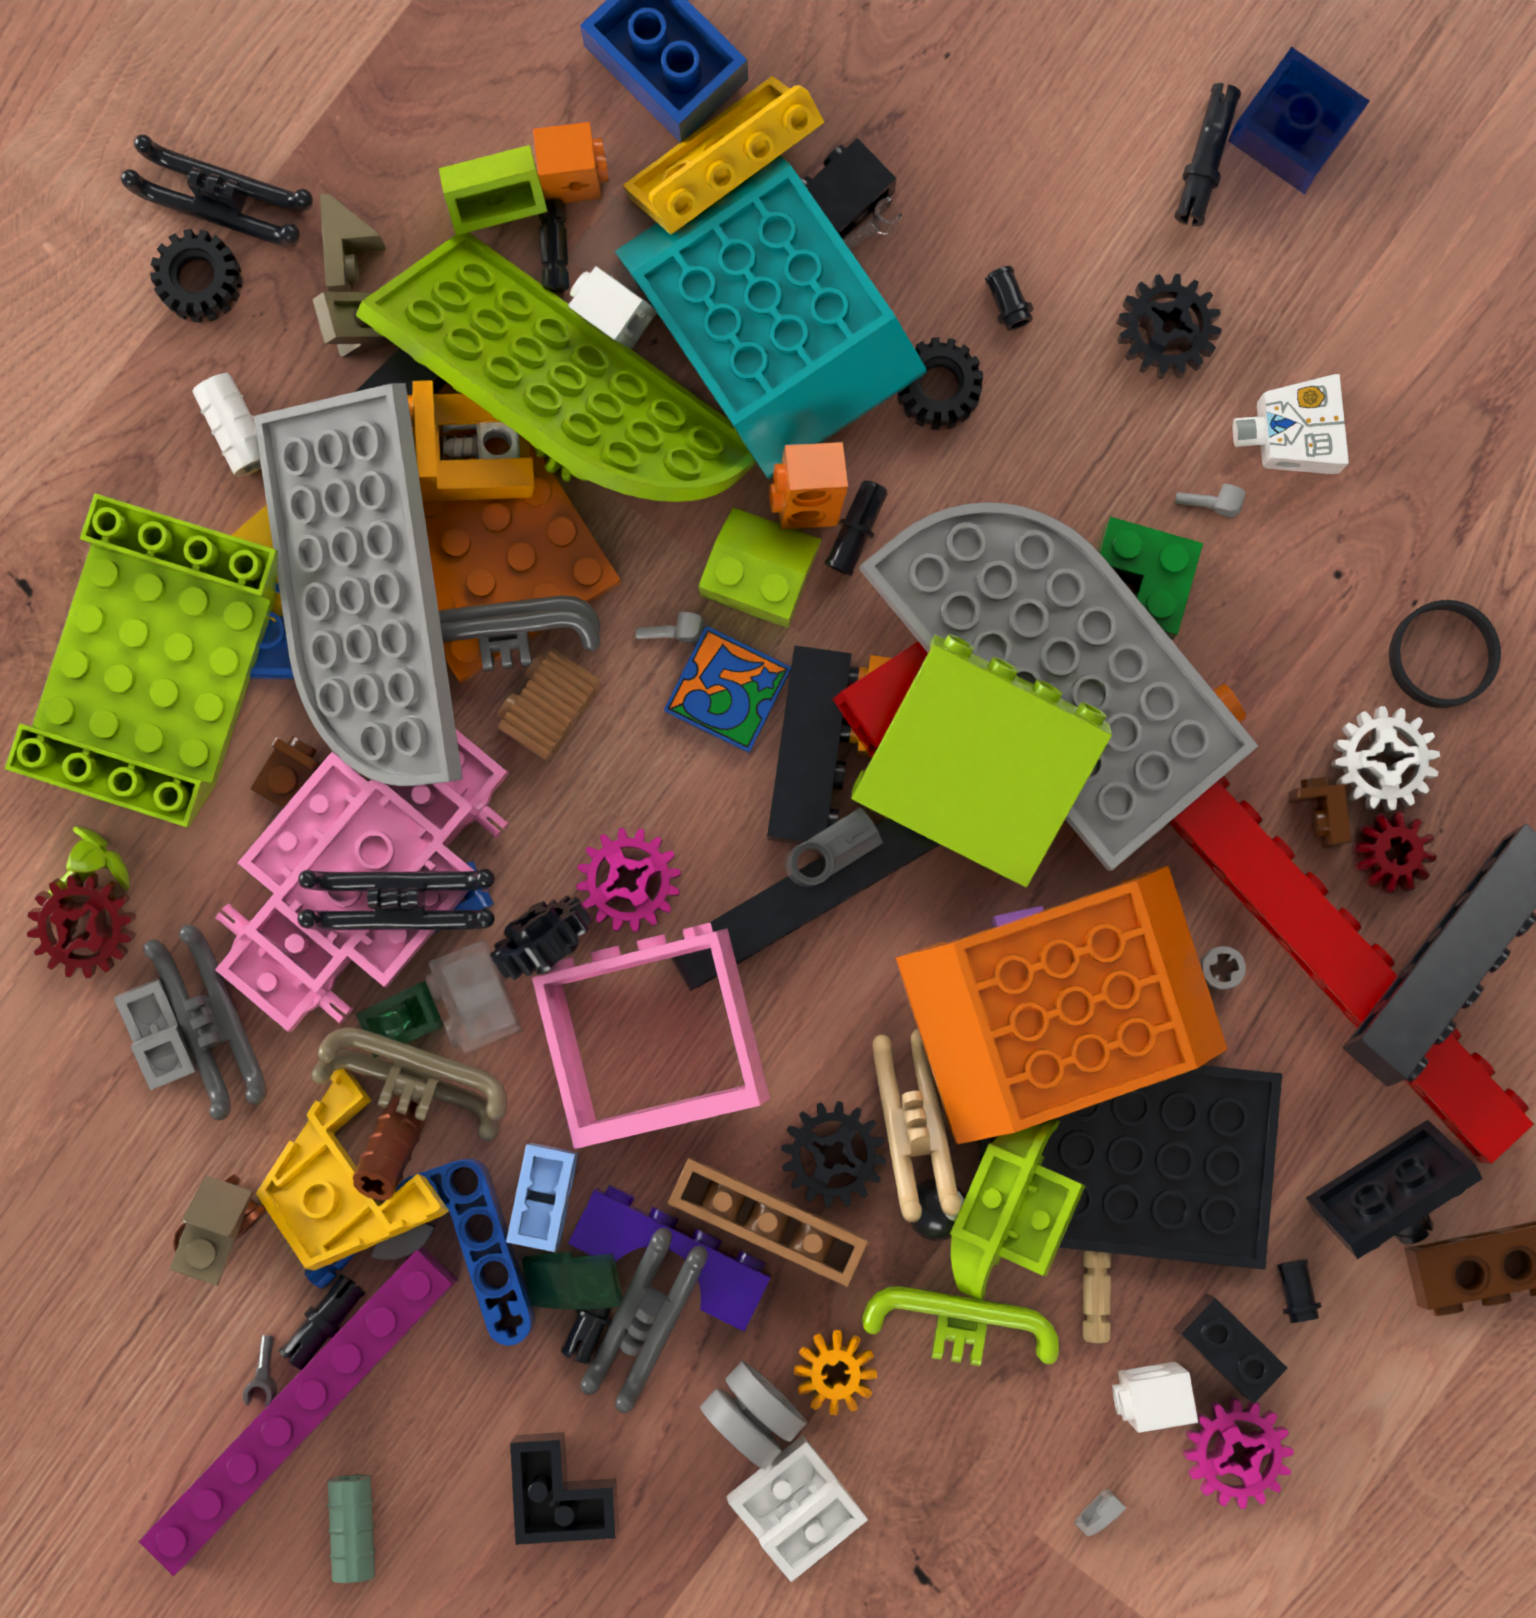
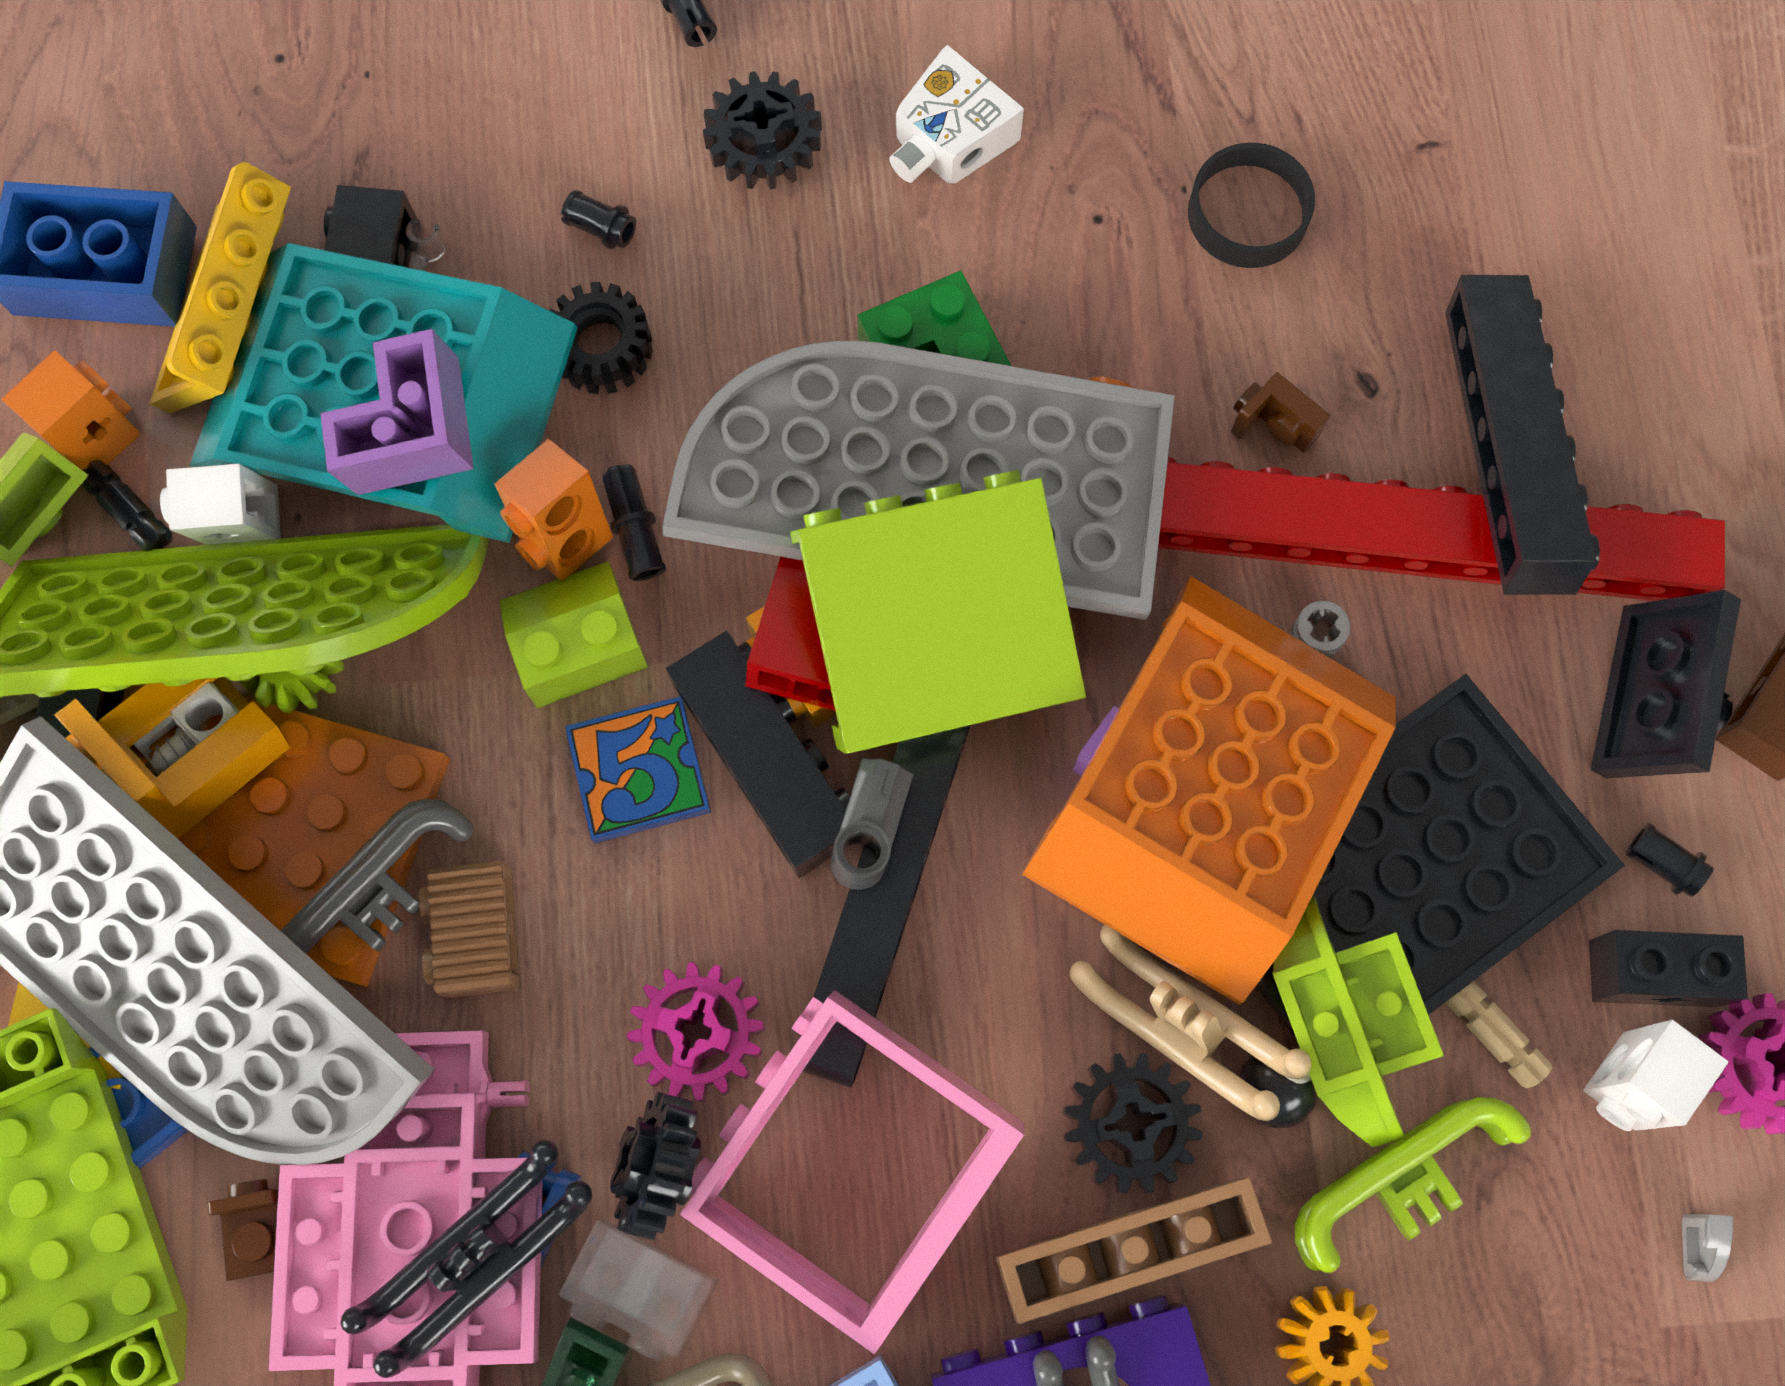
camera: 45 degrees left, 10 degrees down
light grey hand [636,611,705,643] -> none
light grey hand [1175,484,1245,518] -> none
white gear [1331,706,1440,812] -> none
dark red gear [1352,811,1437,894] -> none
none -> medium lavender brick [320,329,474,495]

